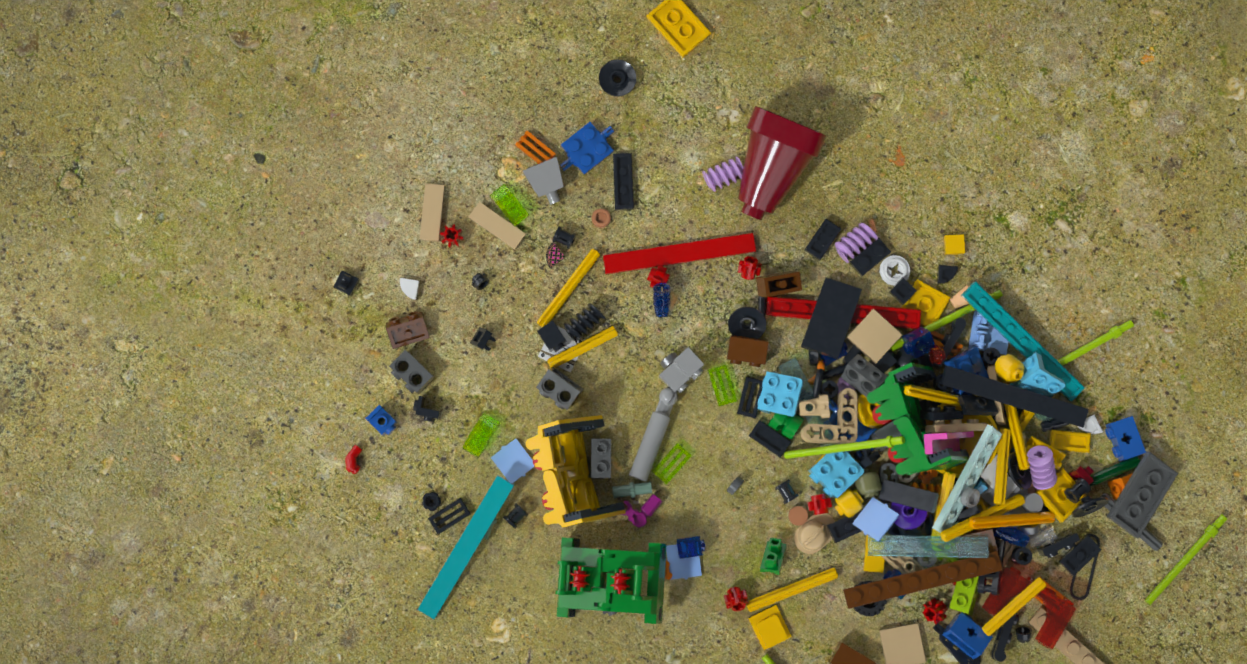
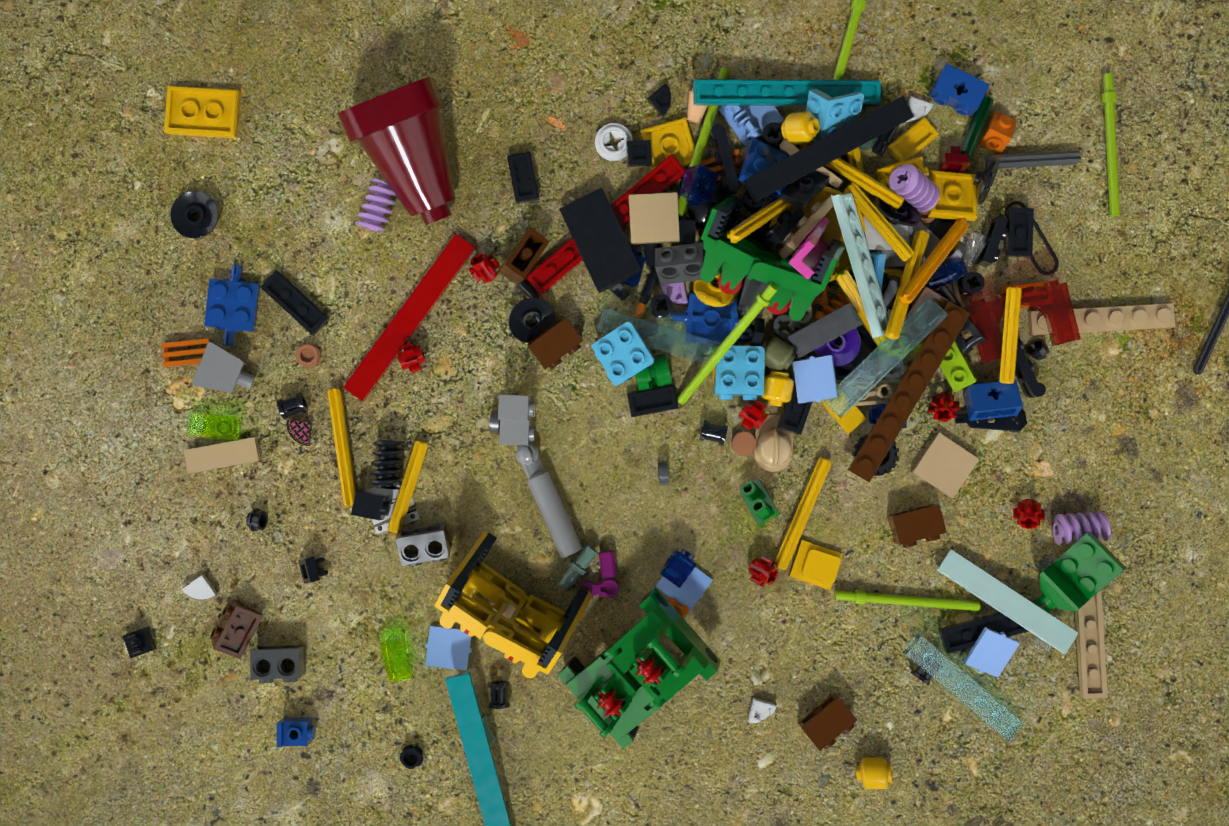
camera: 45 degrees left, 5 degrees up
red arm [345,444,362,474] -> none
black bracket [413,396,442,423] -> none
tan tile [420,183,445,242] -> none
black tile [428,498,471,535] -> none
red gear [440,224,464,249] -> none
dark grey brick [591,439,611,479] -> none
clear neon green tile [652,443,692,484] -> none
clear blue hinge [653,283,671,317] -> none
clear neon green tile [707,365,737,407] -> none
black tile [737,377,763,419] -> none
tan plate [799,394,830,418] -> none
tan beam [800,388,857,445] -> none
black piece [812,360,825,399] -> none
lavender piece [835,223,878,263] -> none
black plate [849,238,891,277] -> none
clear red plate [929,345,945,364] -> none
yellow tile [944,234,965,255] -> none
light grey tile [961,487,980,508] -> none
light grey tile [1023,493,1043,513] -> none
black bush [1064,478,1091,503] -> none
dark grey tile [1107,452,1178,539] -> none

